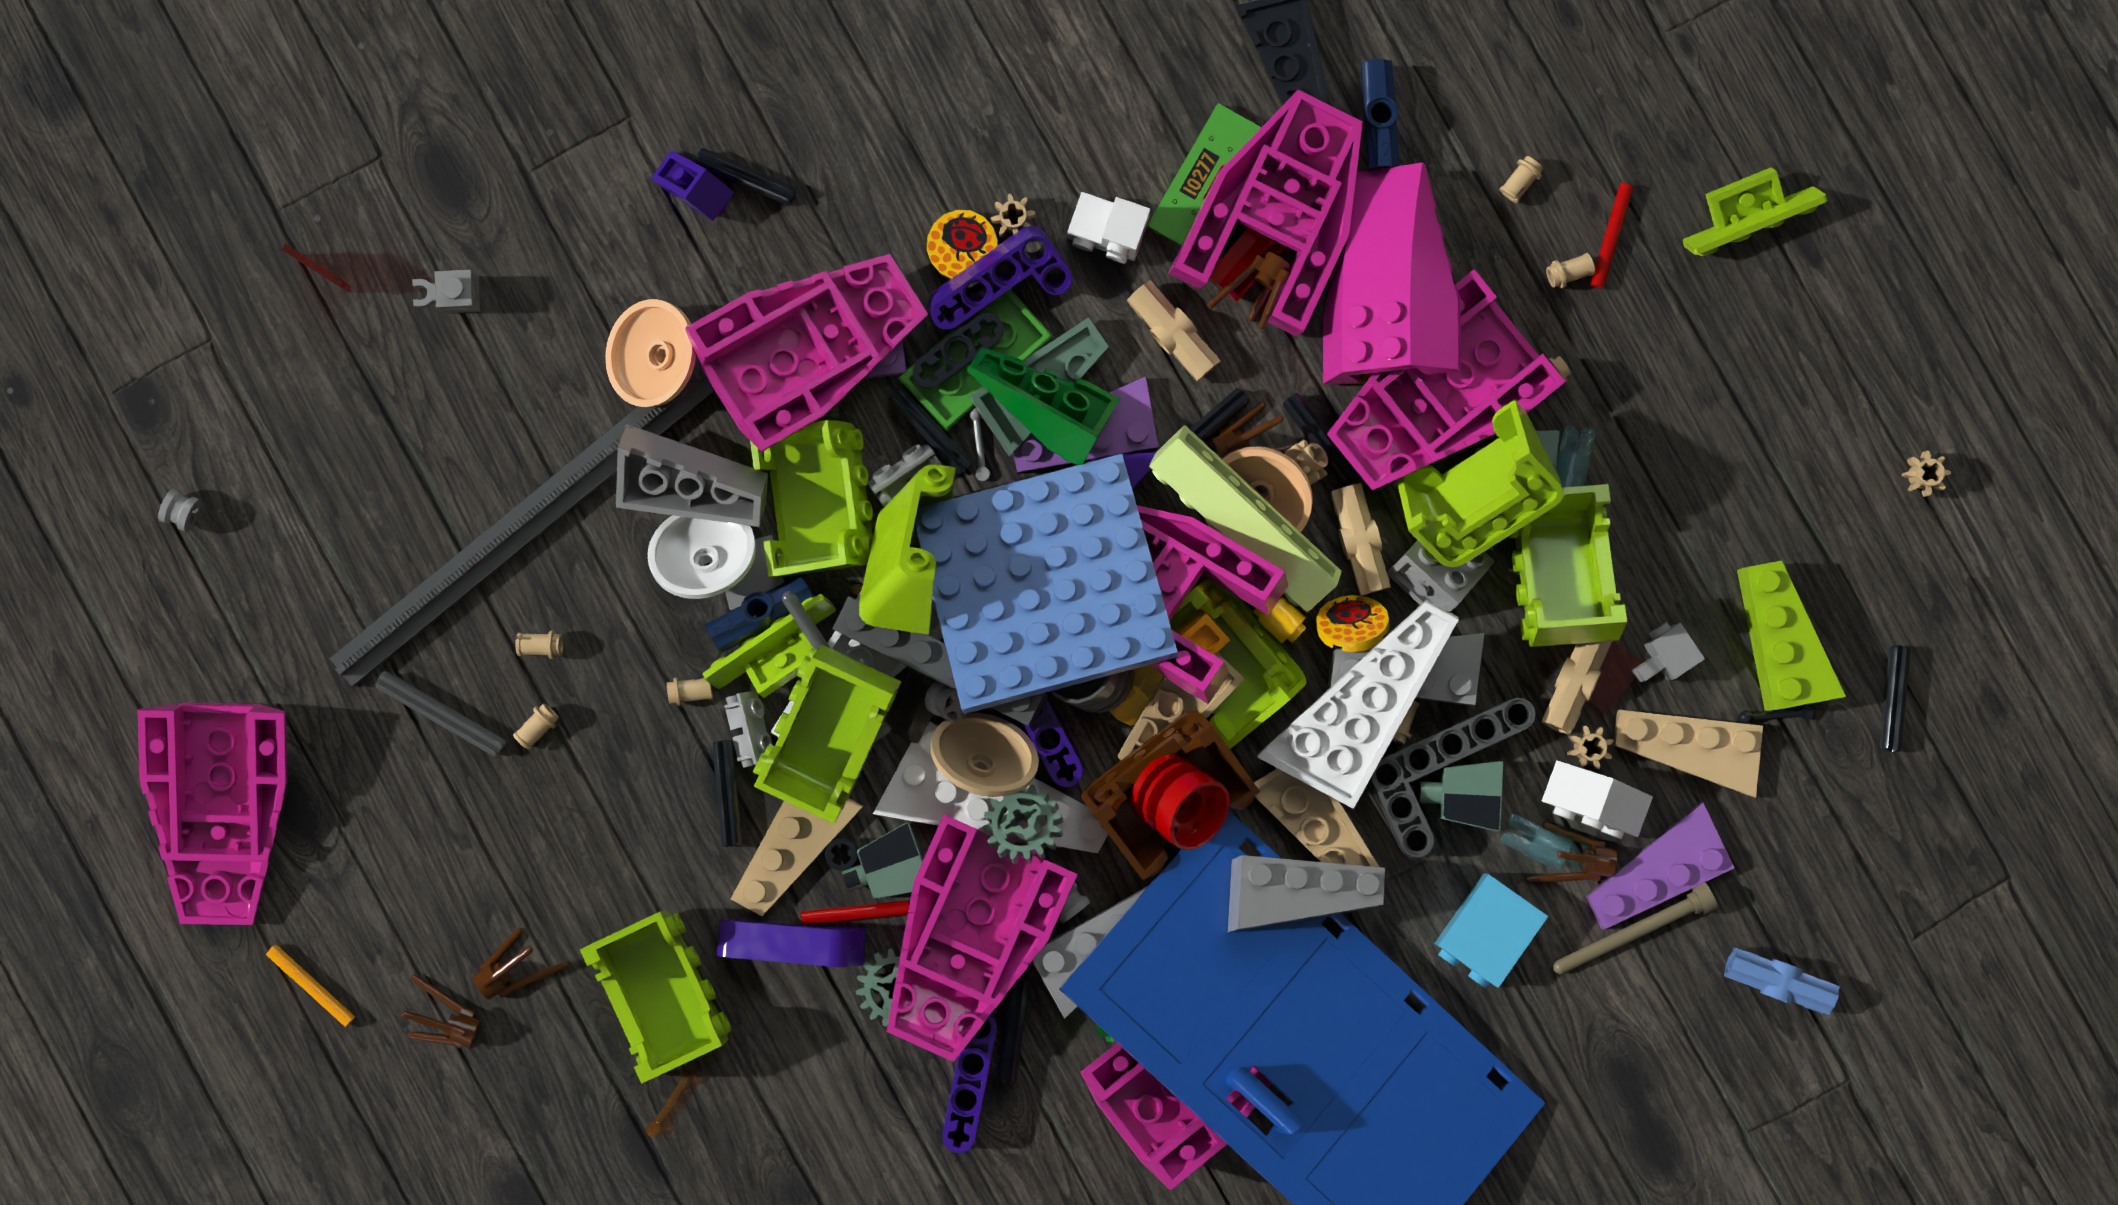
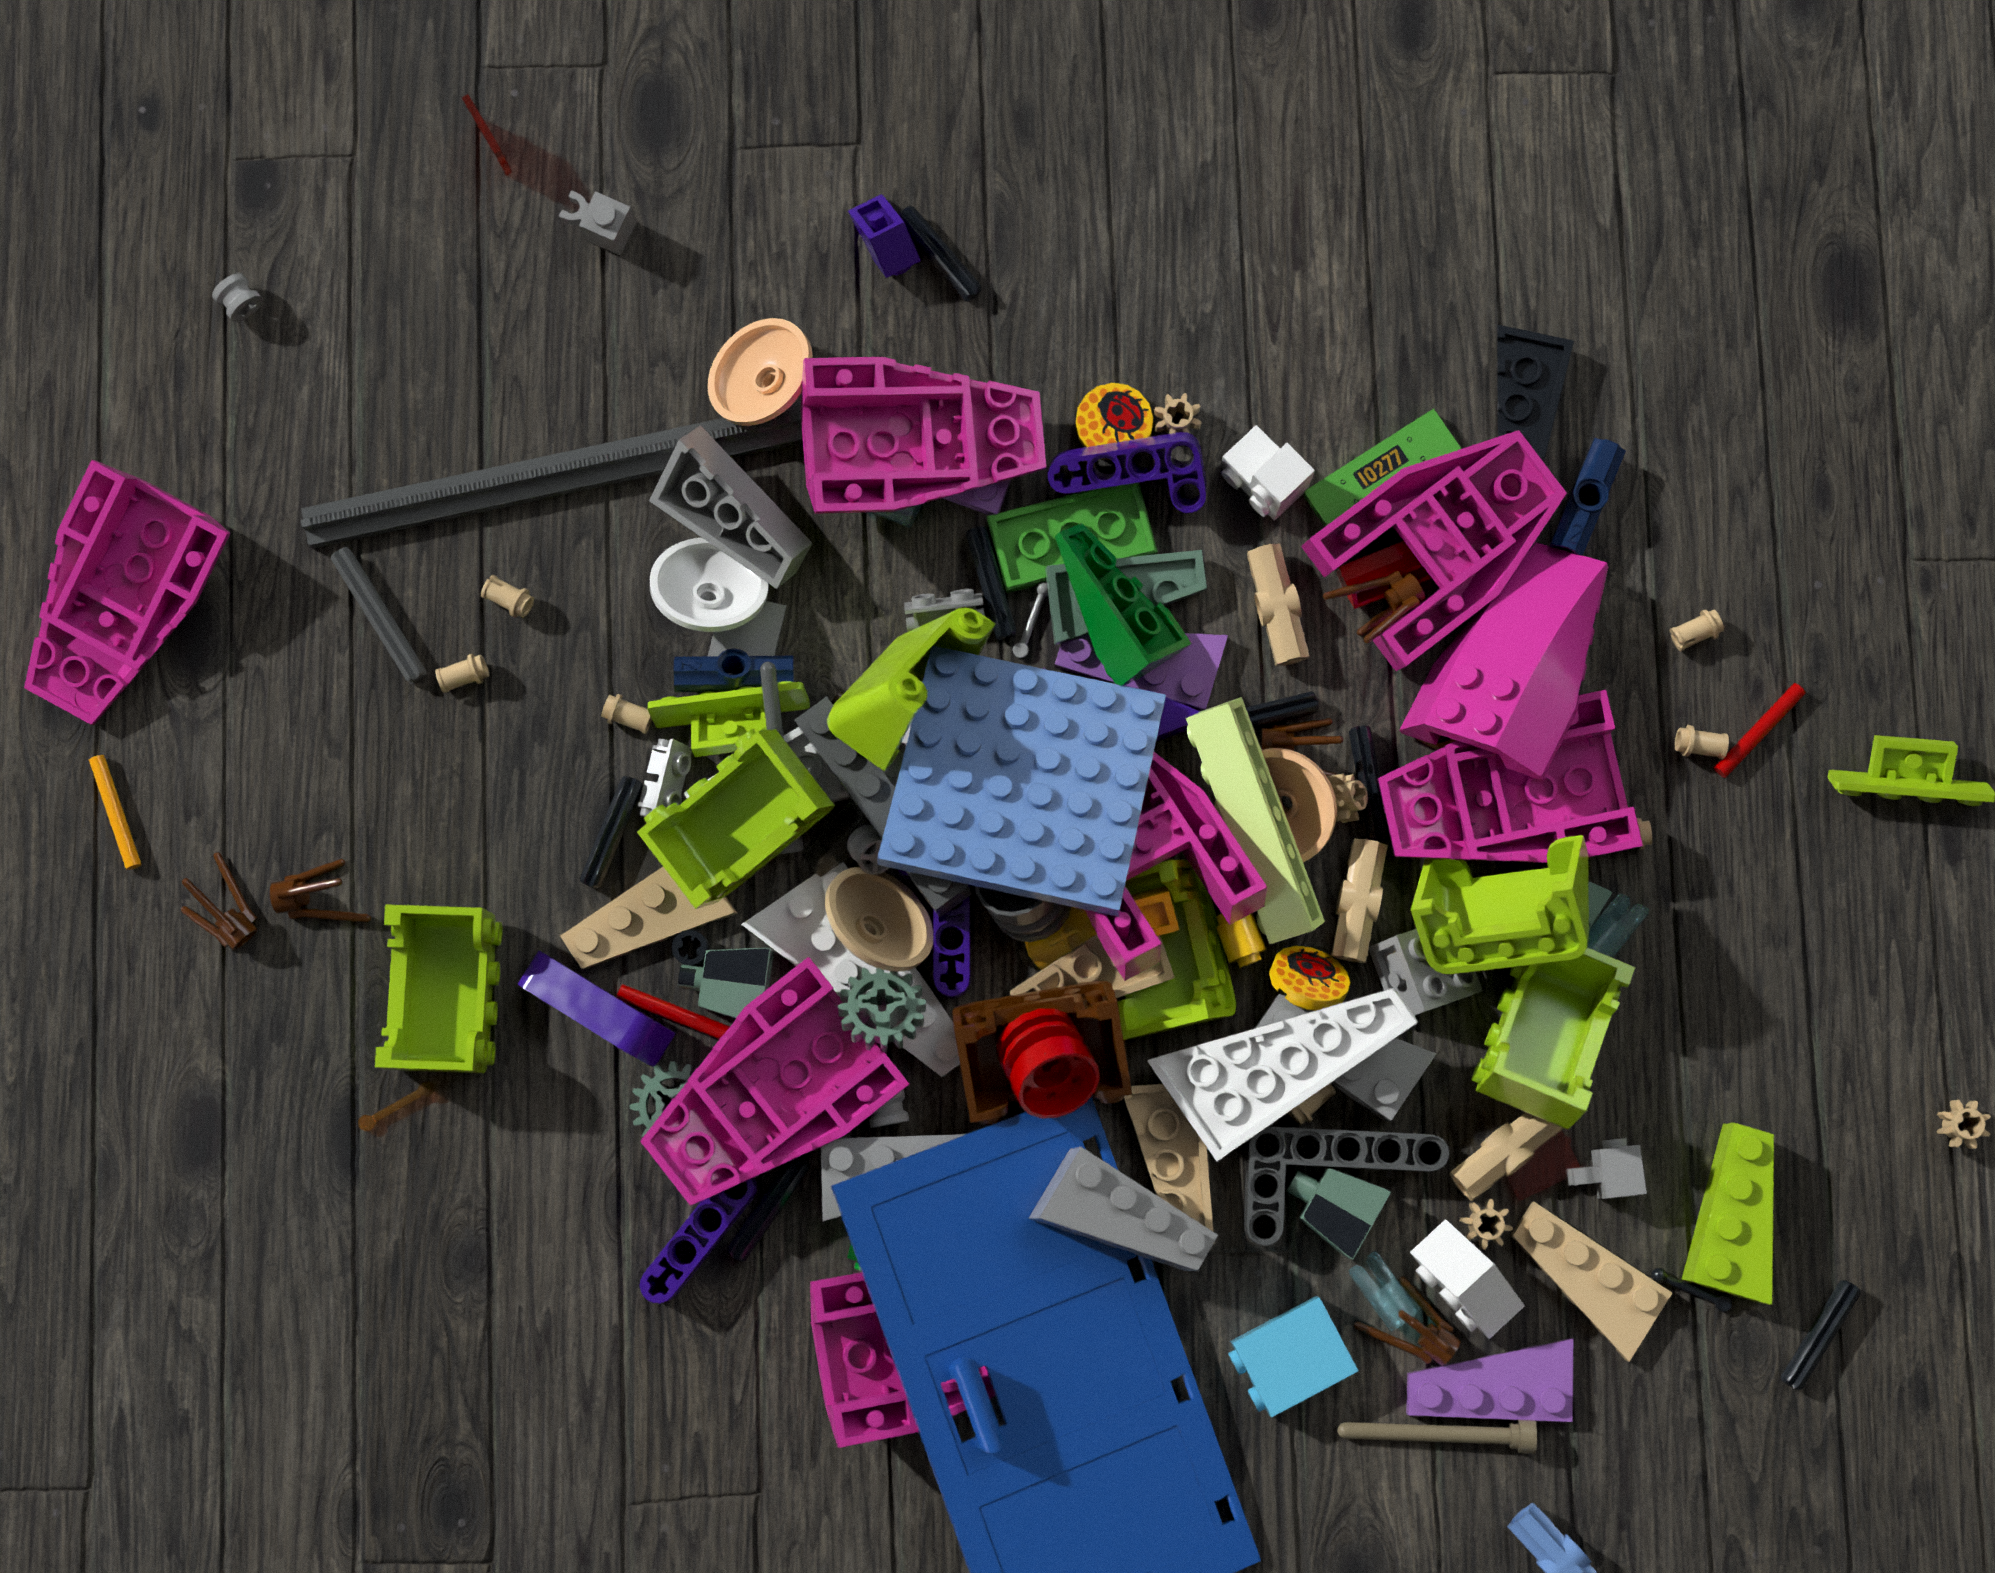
camera: 30 degrees right, 5 degrees down
lime windscreen [750,420,873,577] -> none
black beam [913,313,1004,390] -> none

